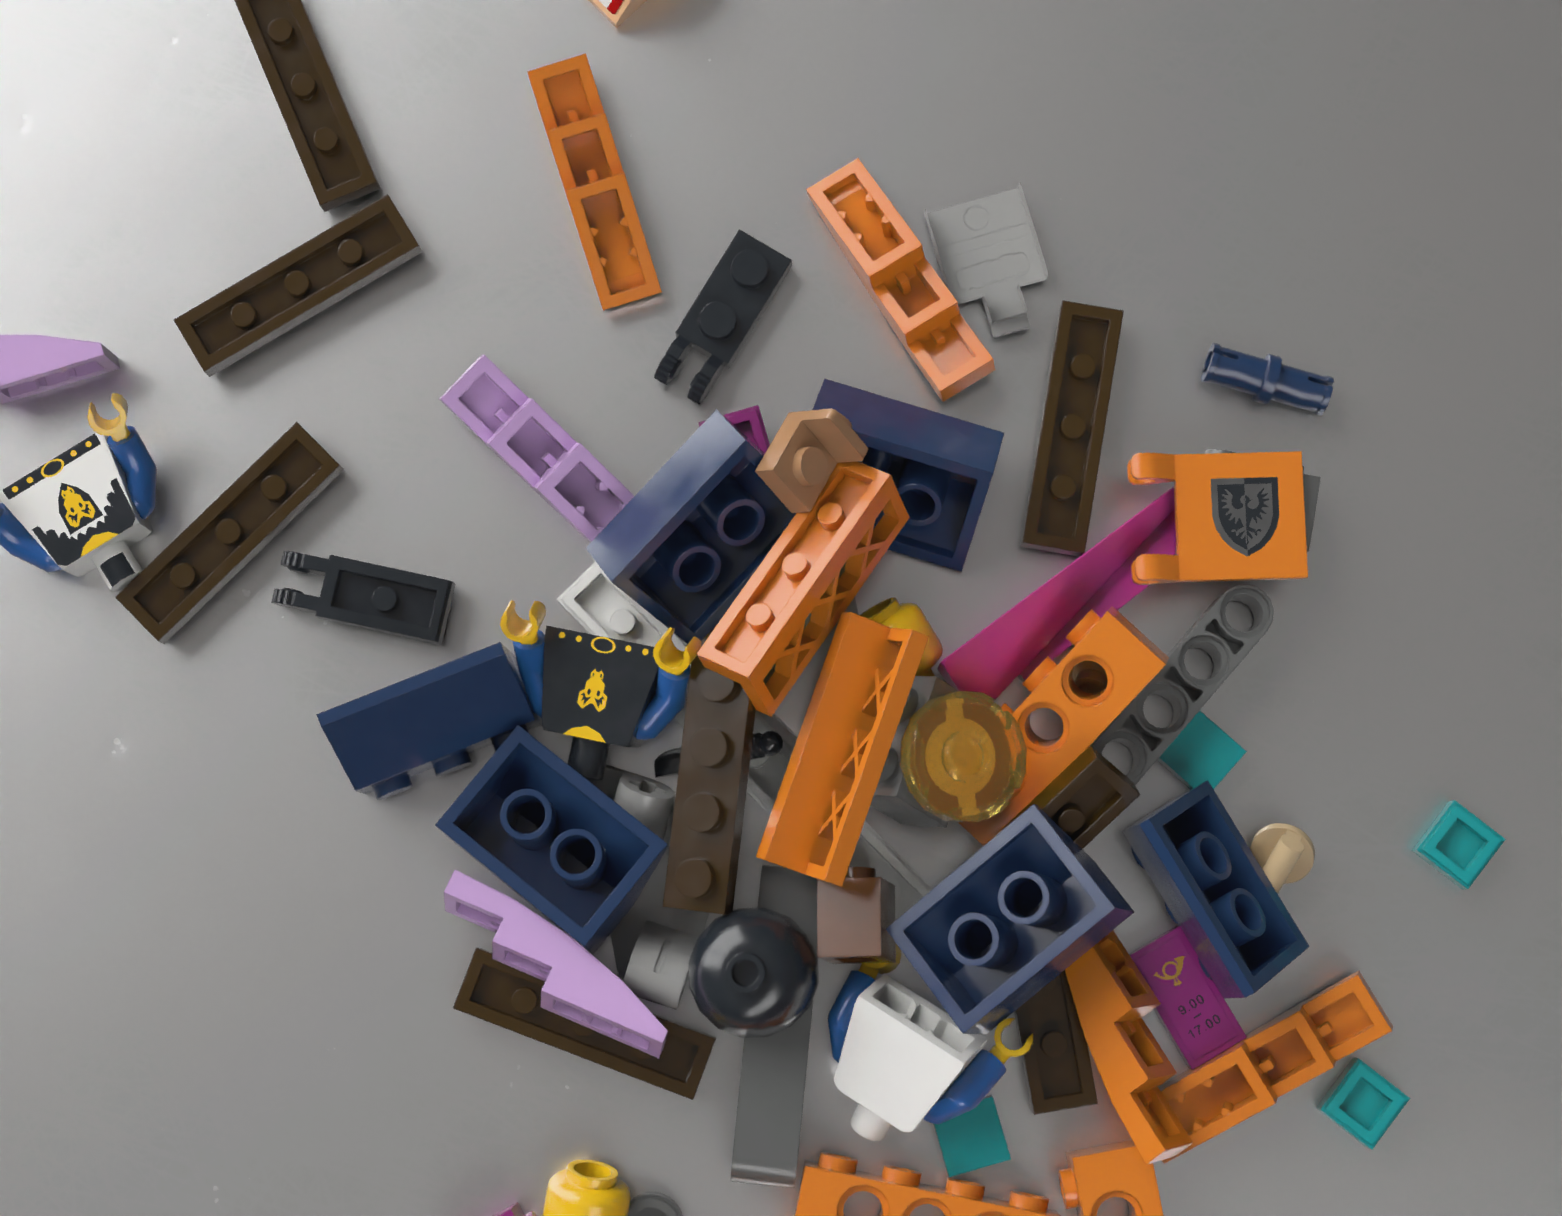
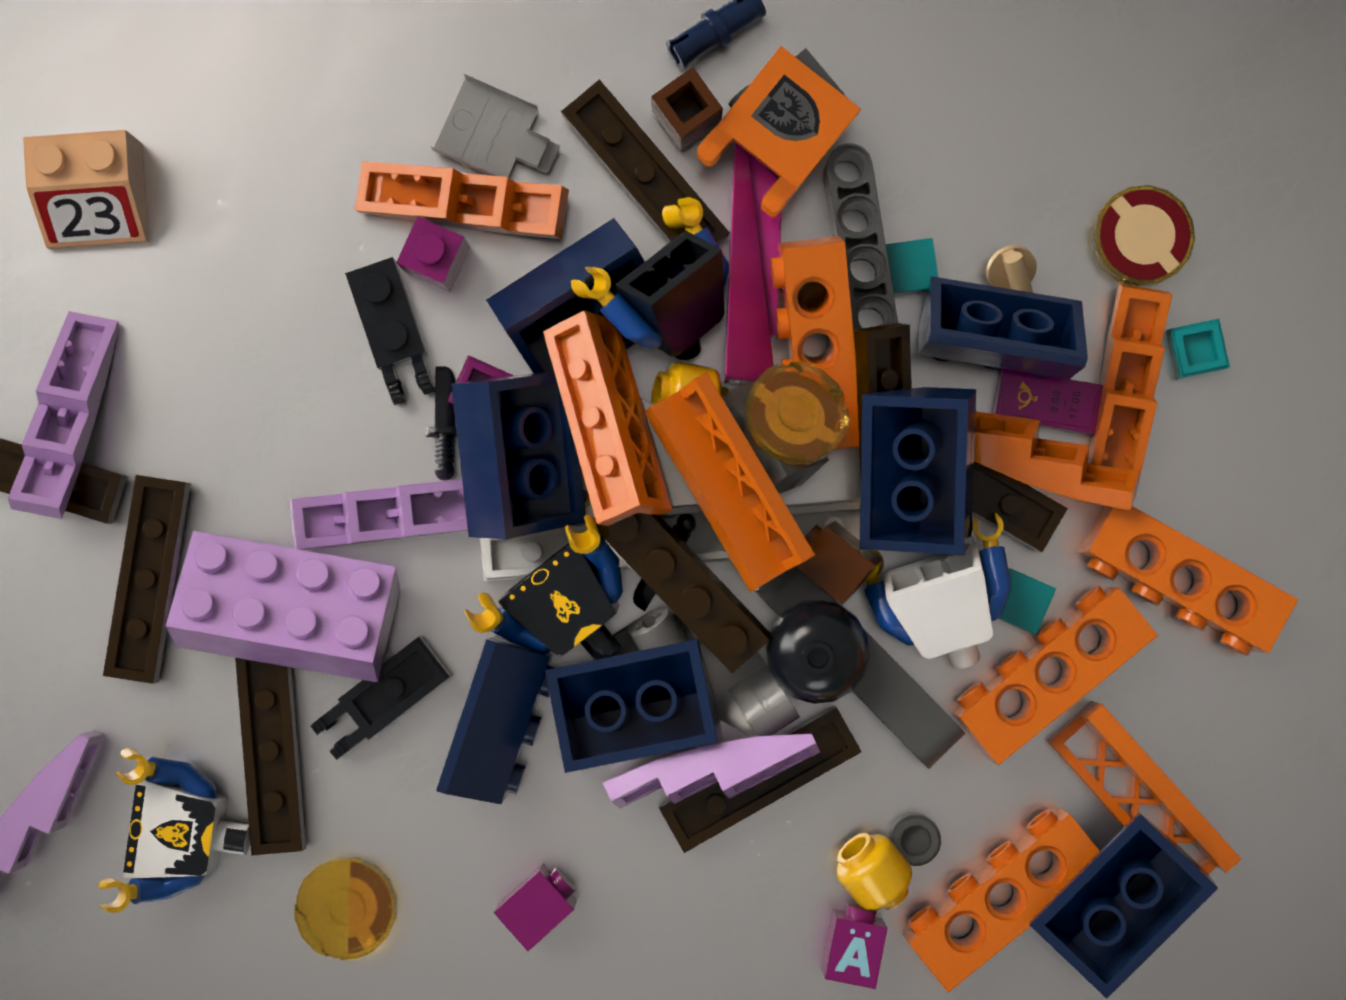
camera: 50 degrees left, 5 degrees up
orange slope [527,53,662,311] -> none
medium nougat bracket [755,408,868,513] -> none
teal tile [1411,800,1506,890] -> none
none -> lavender slope [8,311,119,519]
none -> lavender brick [165,531,400,683]
none -> clear yellow tile [294,857,397,960]
none -> magenta brick [396,216,471,292]
none -> black piece [426,366,457,481]
none -> magenta brick [494,864,577,951]
none -> black torso [571,197,729,360]
none -> reddish brown brick [651,67,723,151]
none -> tile [1092,185,1195,286]

